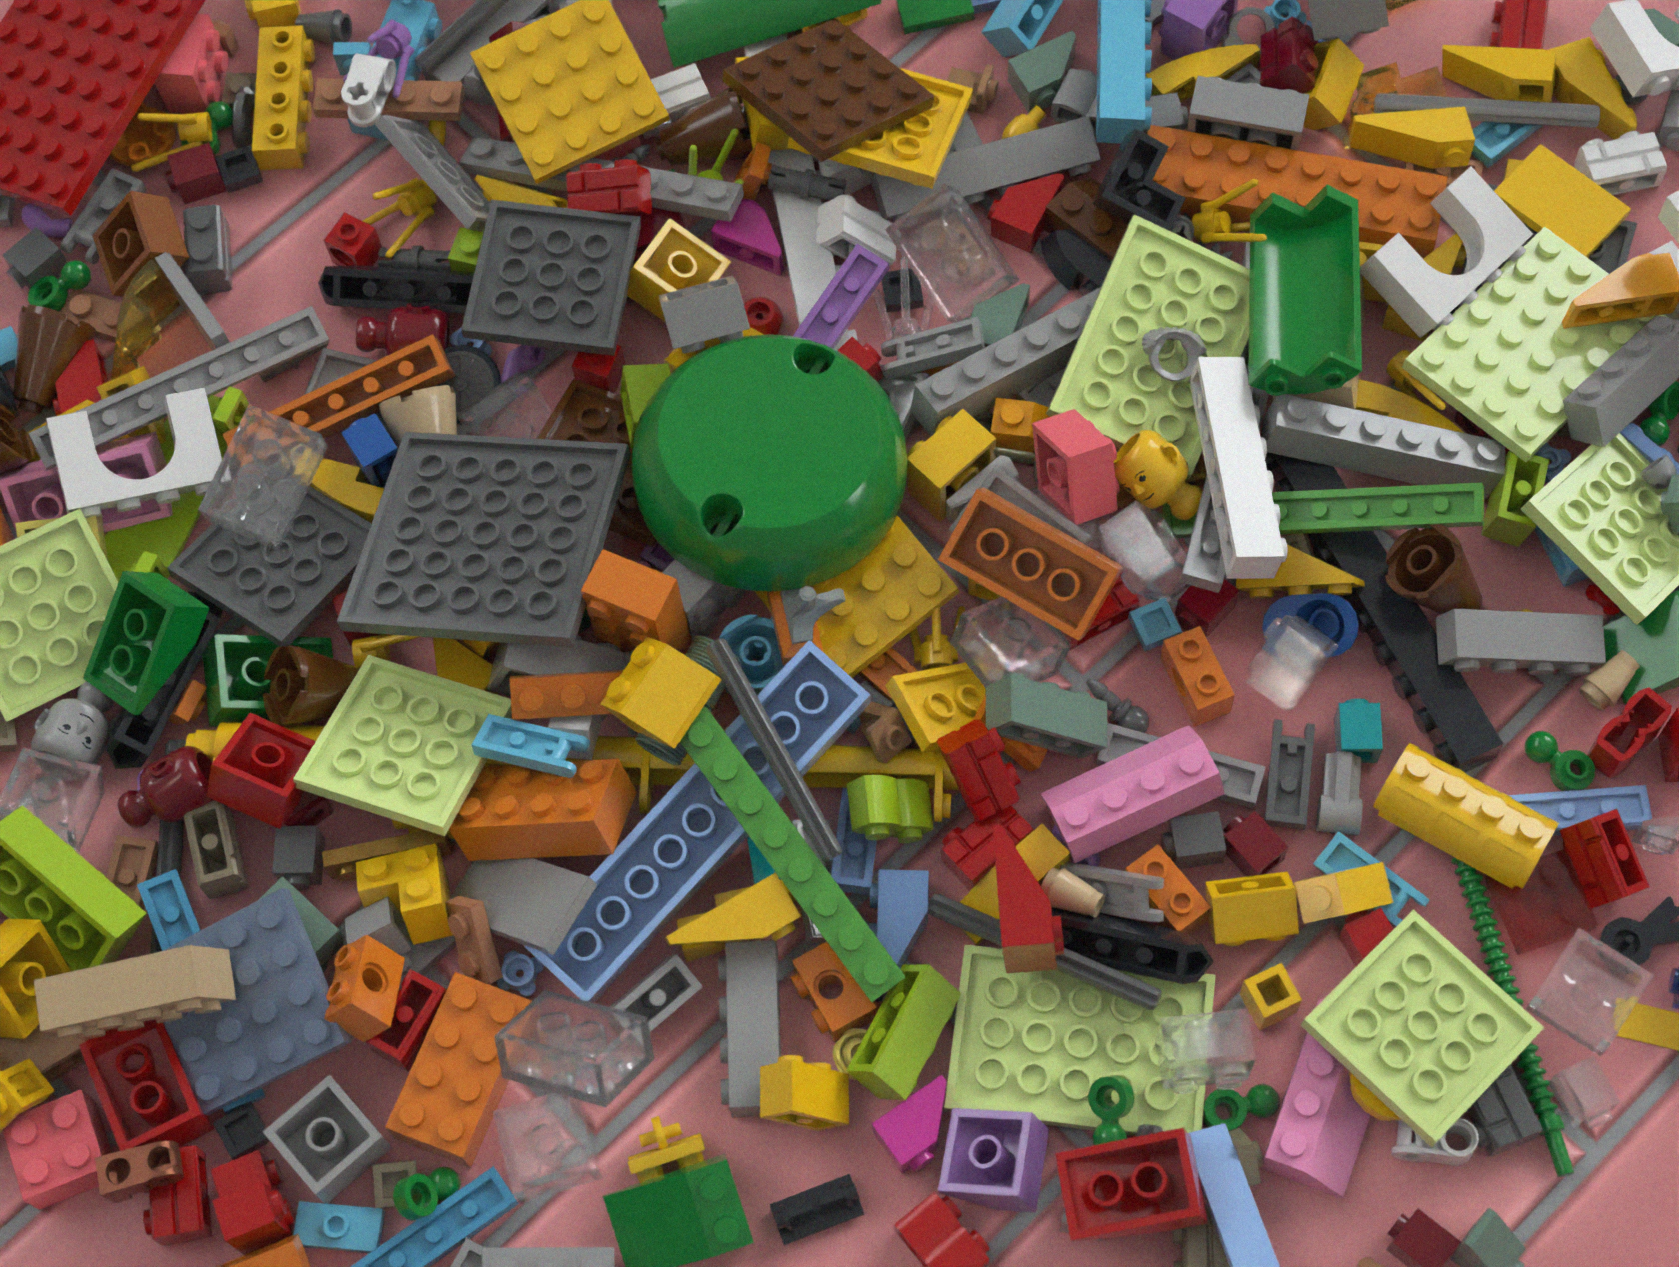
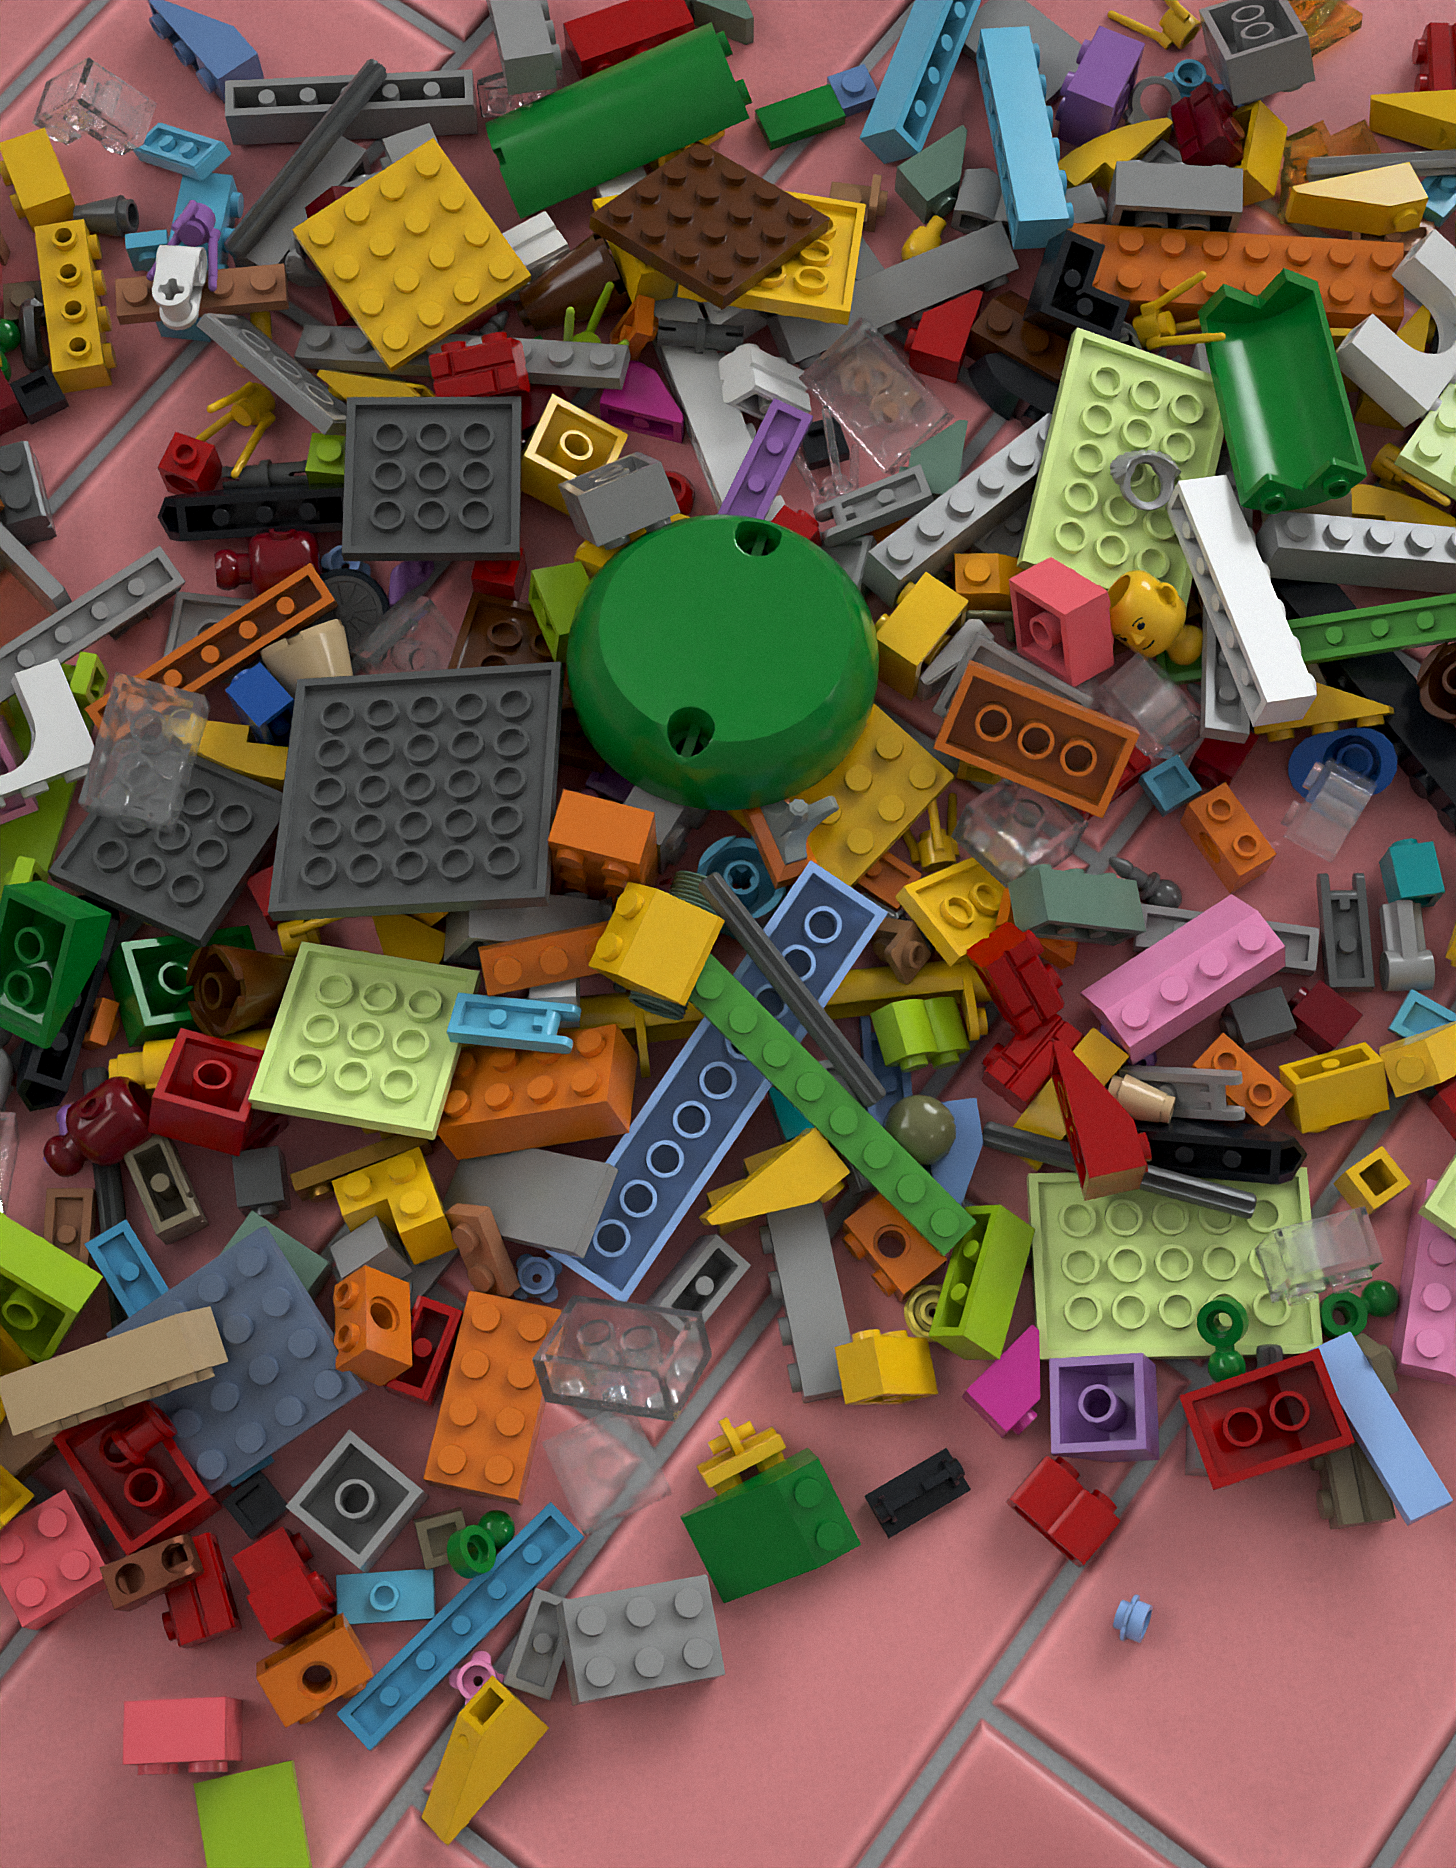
camera: 15 degrees left, 5 degrees up
none -> red bush [110,1400,178,1466]
none -> olive hair [883,1094,956,1165]

